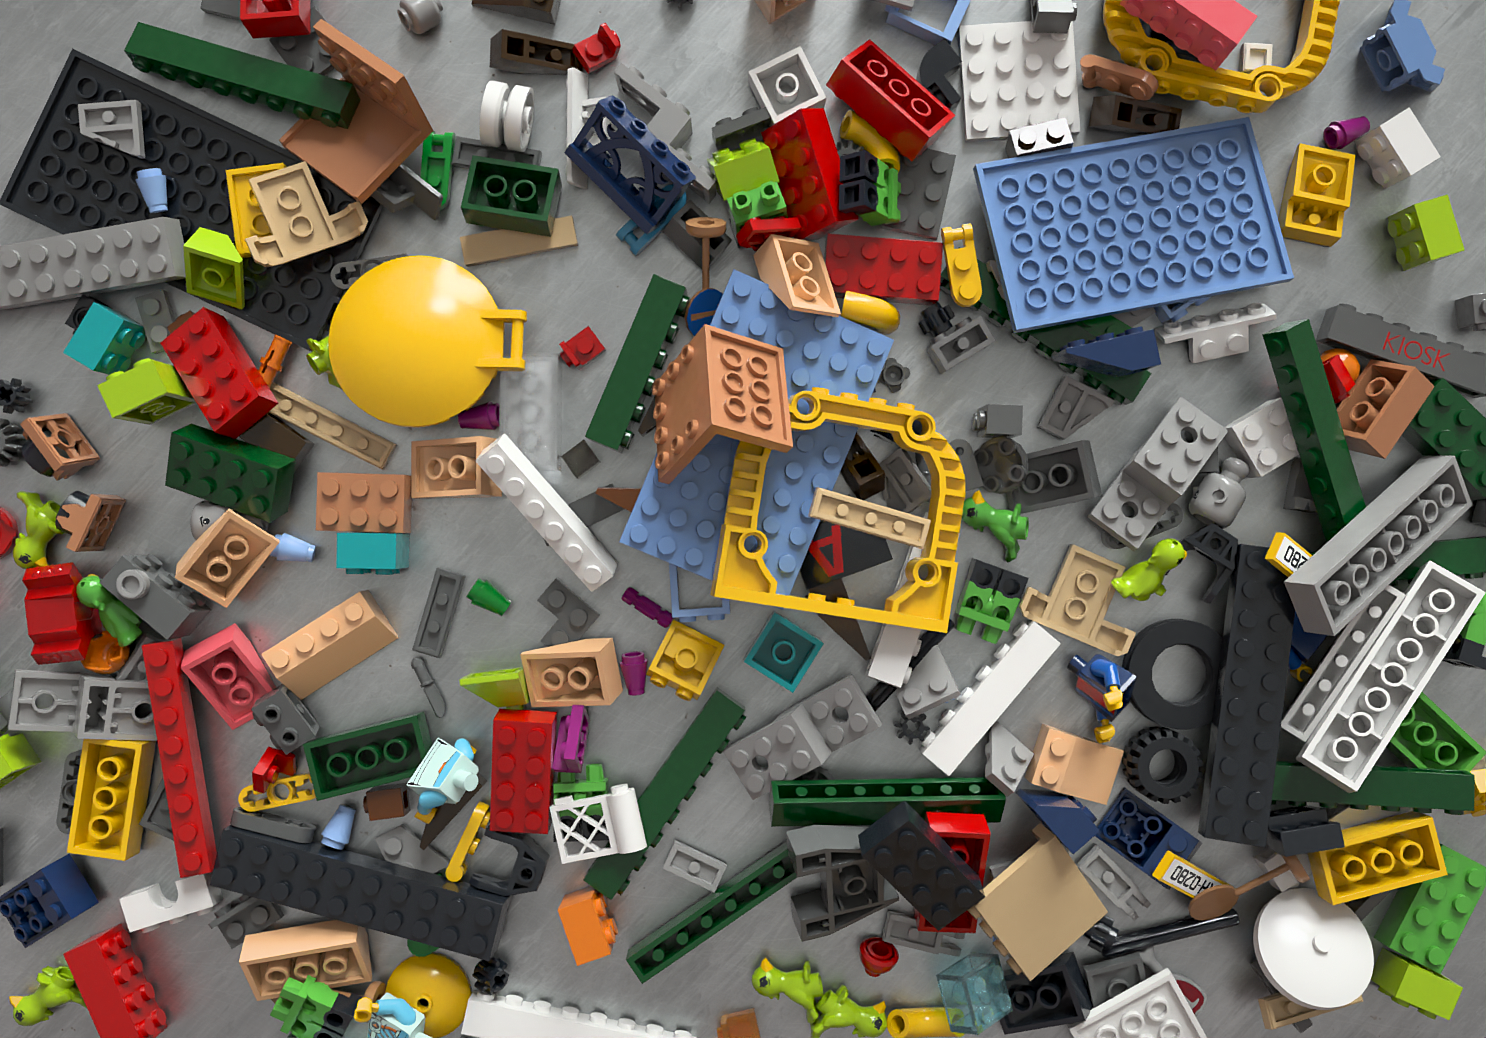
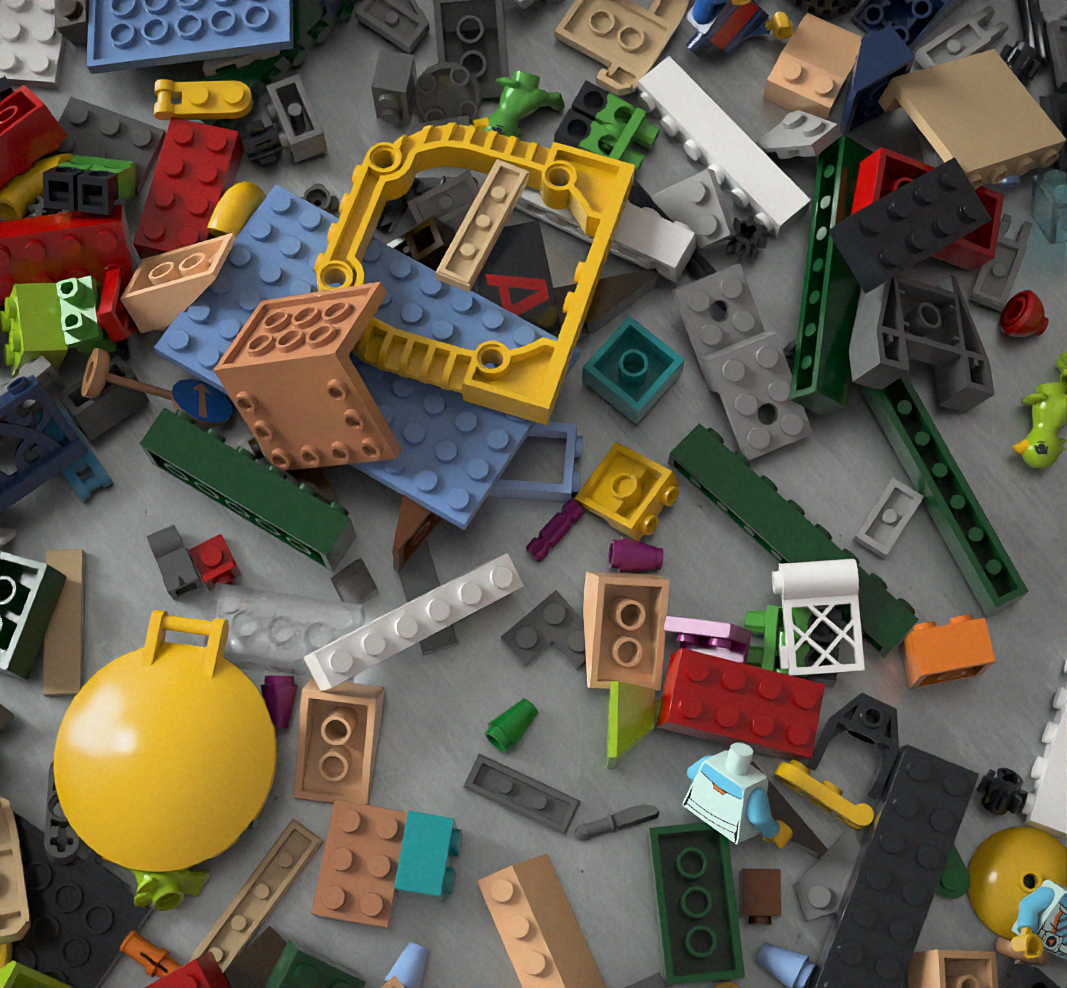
camera: 80 degrees left, 15 degrees down
none -> dark grey leg [147,524,204,600]

